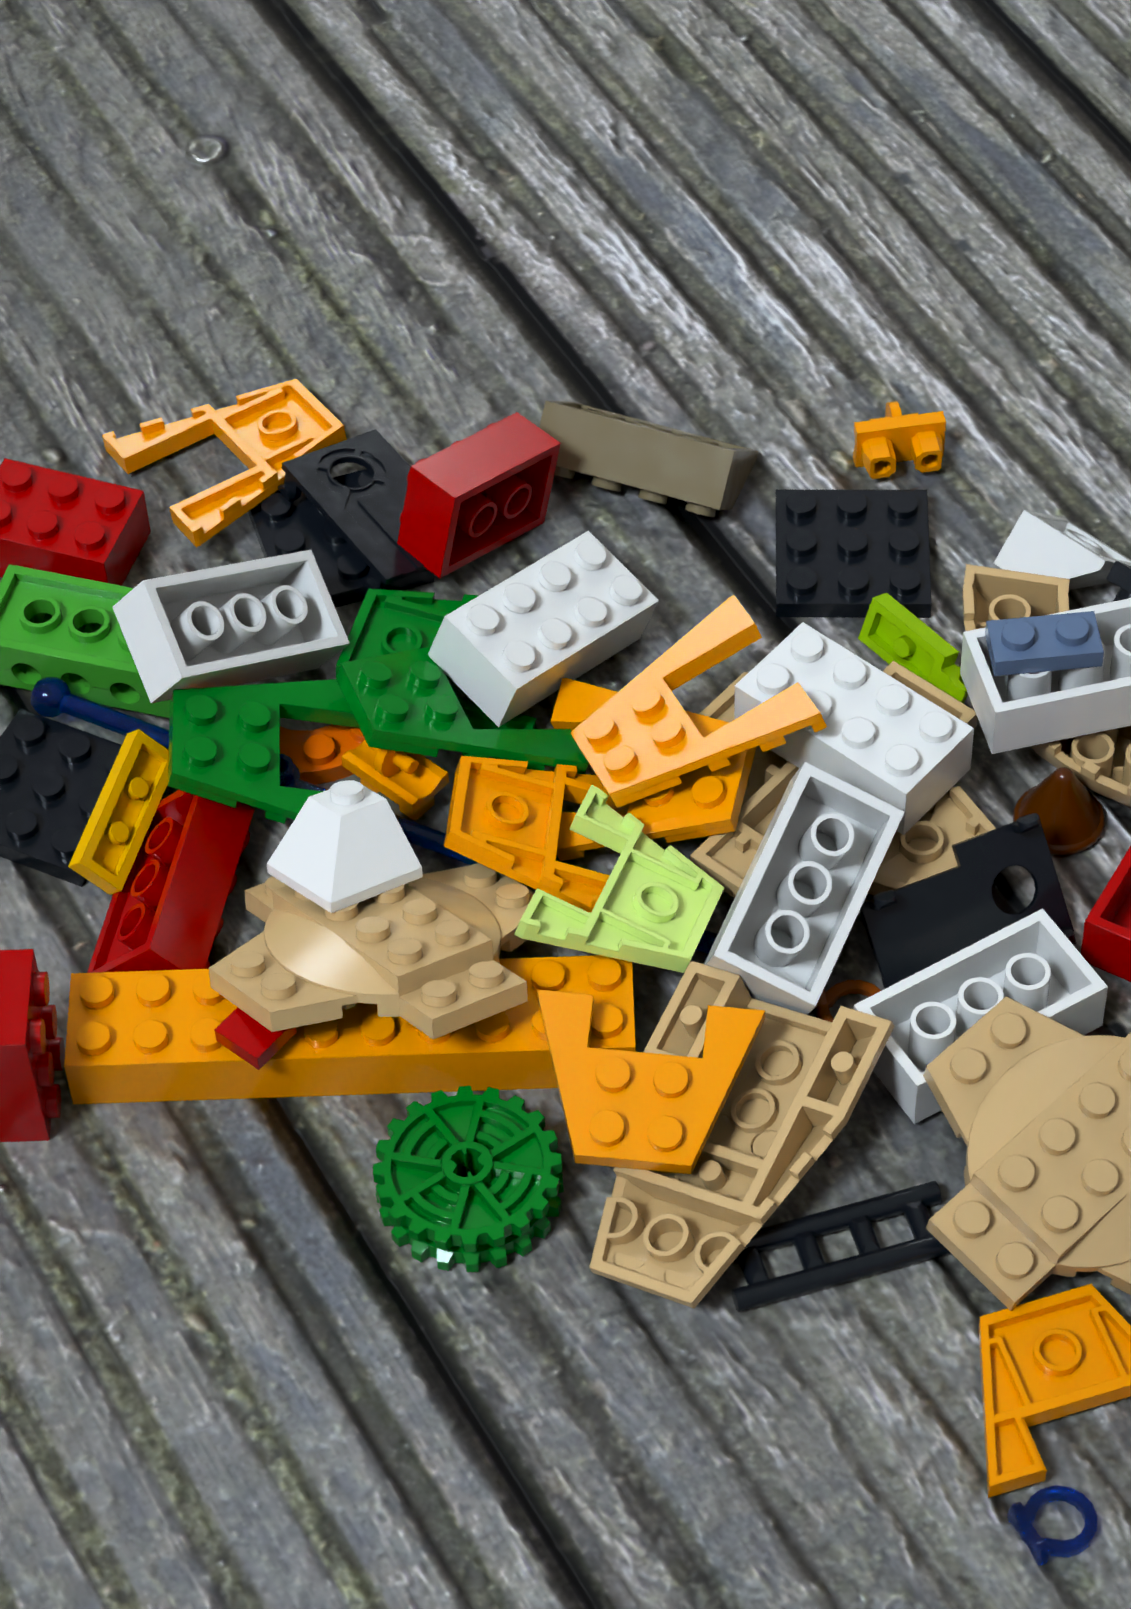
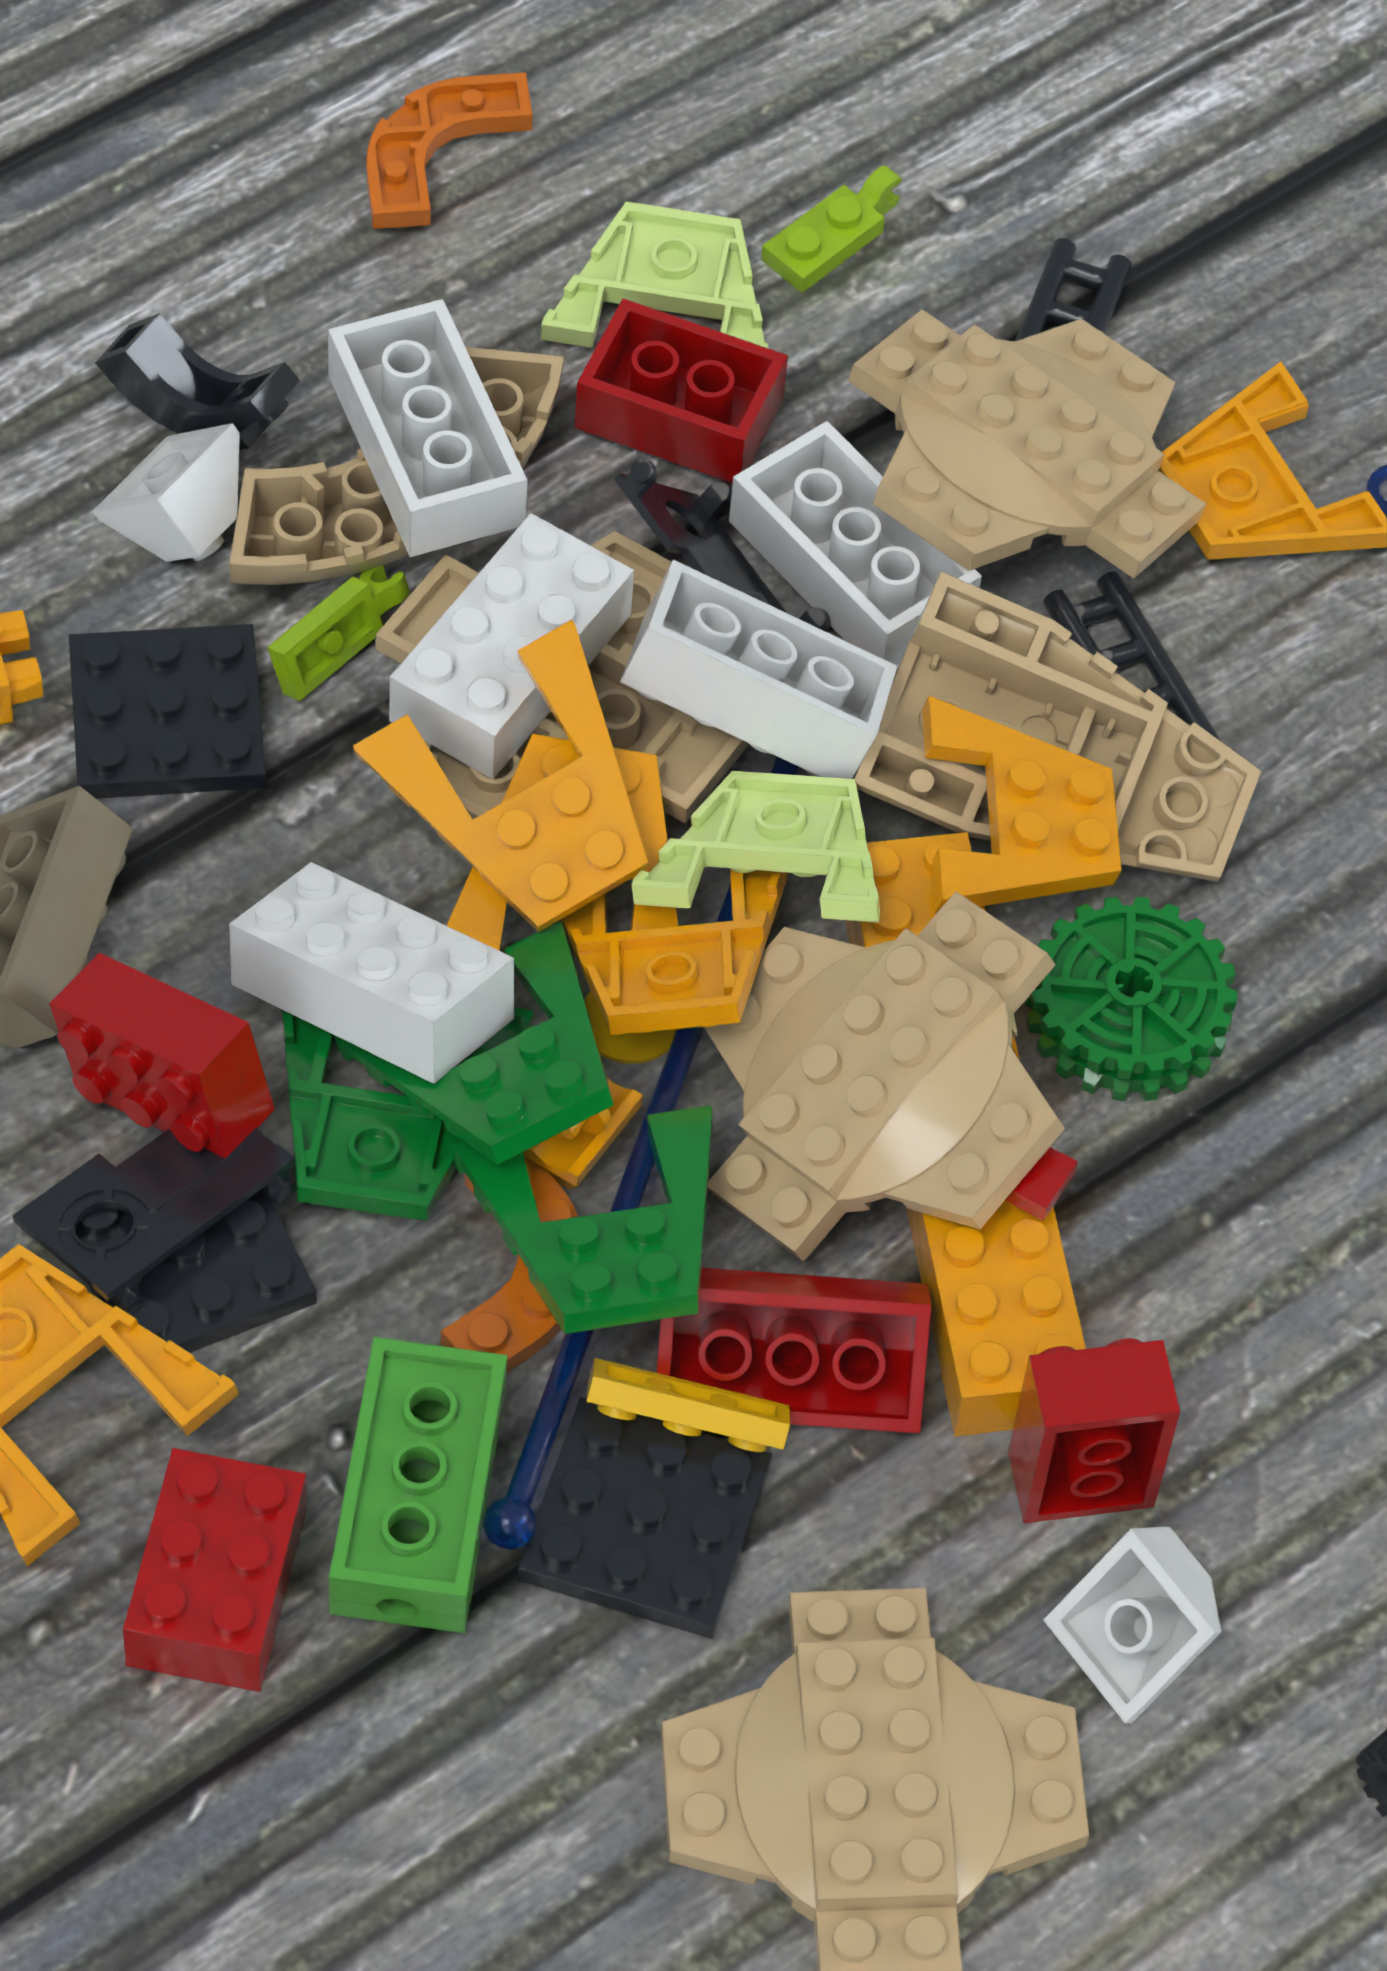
camera: 105 degrees left, 5 degrees up
white brick [112,550,350,703] -> none
white slope [267,780,423,913] -> none
sand blue plate [985,611,1104,676] -> none
reddish brown hat [1013,767,1105,855] -> none

